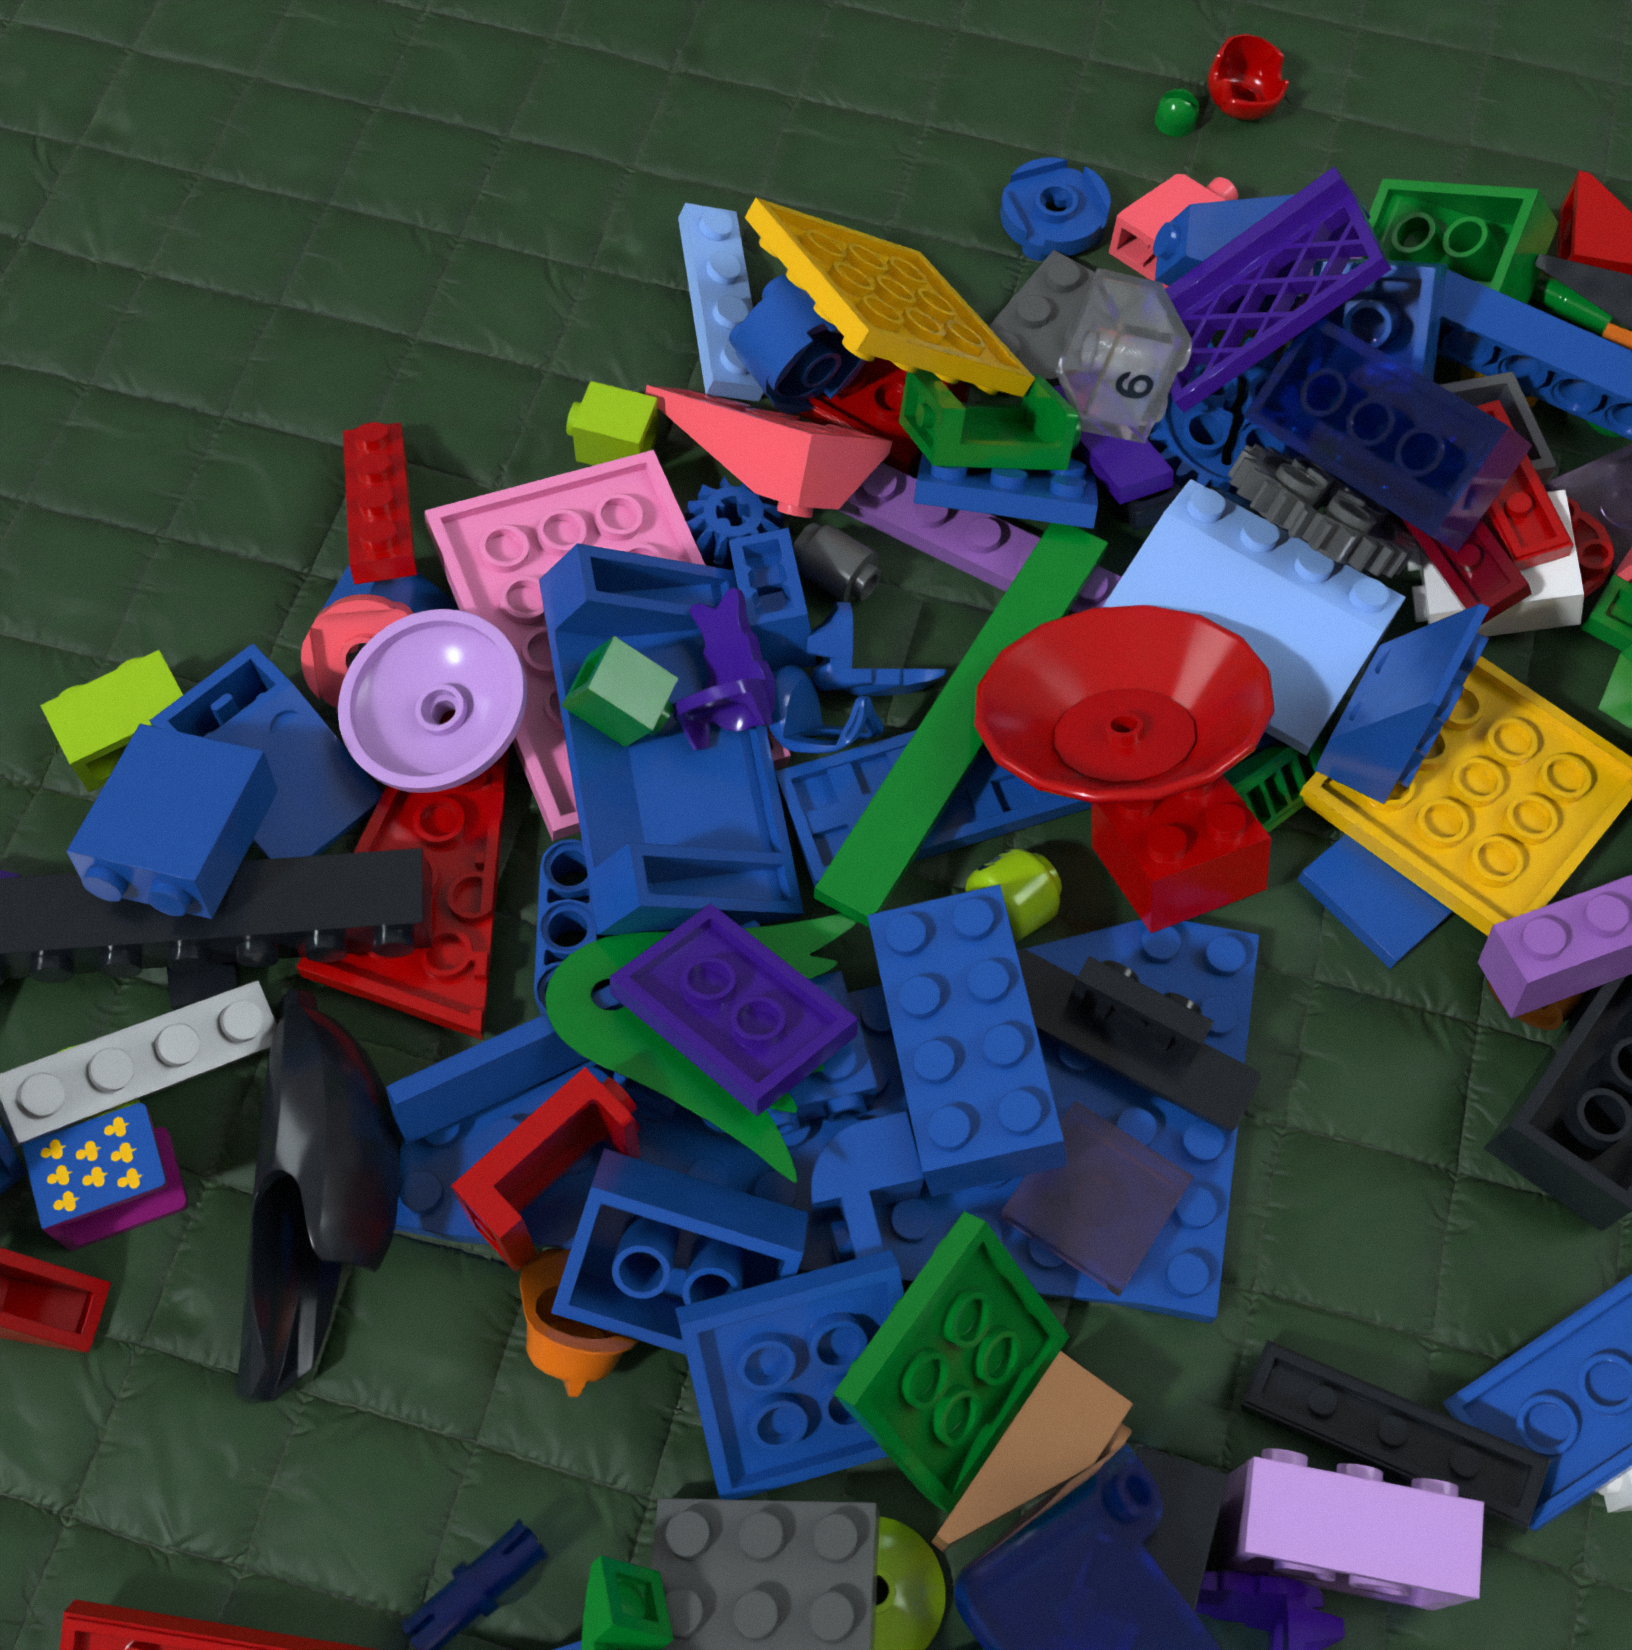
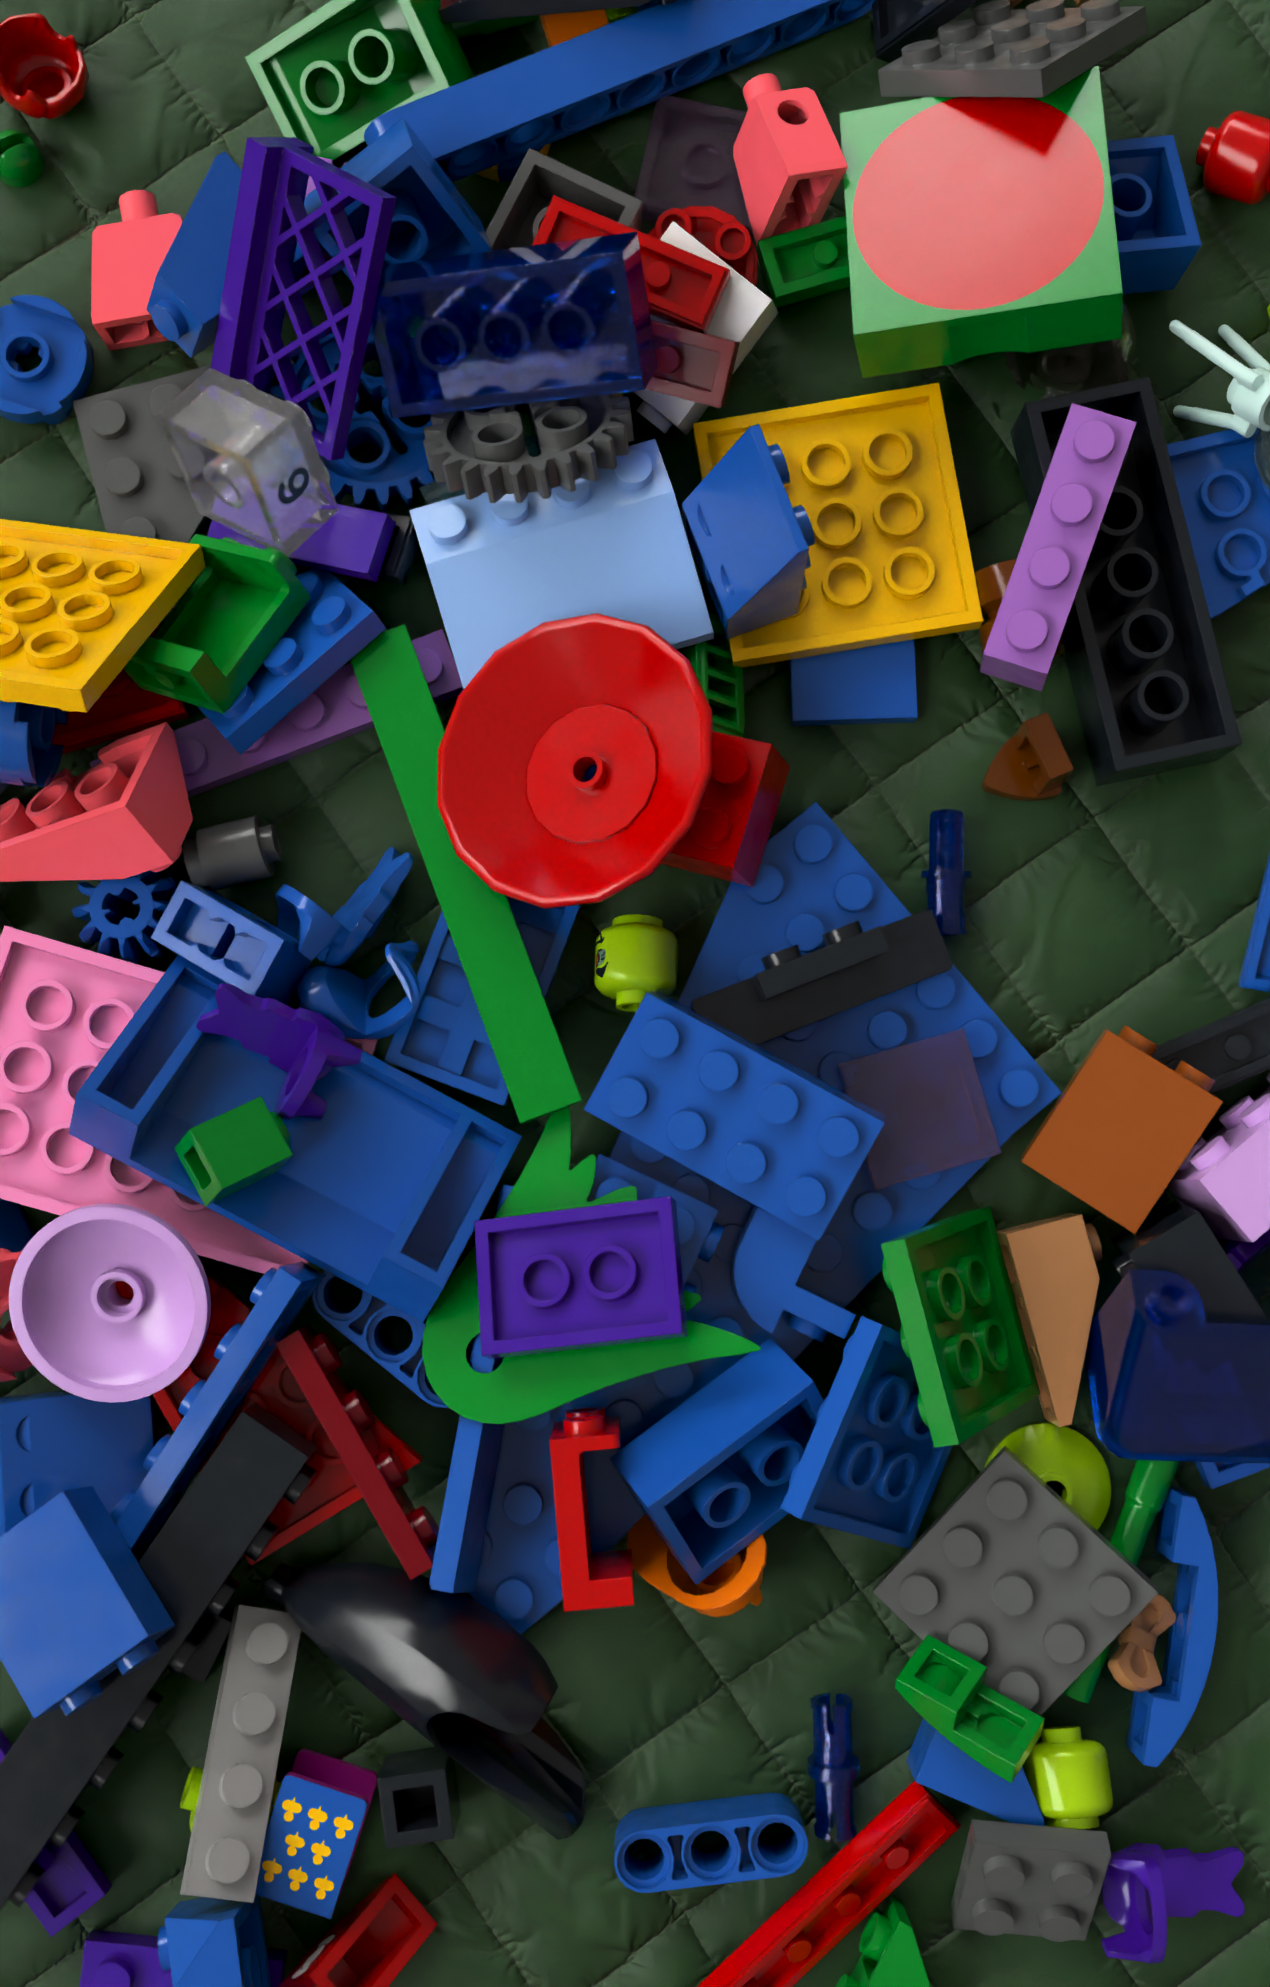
camera: 50 degrees left, 20 degrees up
none -> blue plate [110,1261,323,1562]
none -> dark red plate [276,1324,439,1580]
none -> black brick [377,1747,461,1849]
none -> blue beam [614,1792,808,1893]
none -> clear blue axle [921,809,972,936]
none -> reddish brown tile [982,712,1074,801]
none -> dark orange brick [1021,1025,1223,1234]

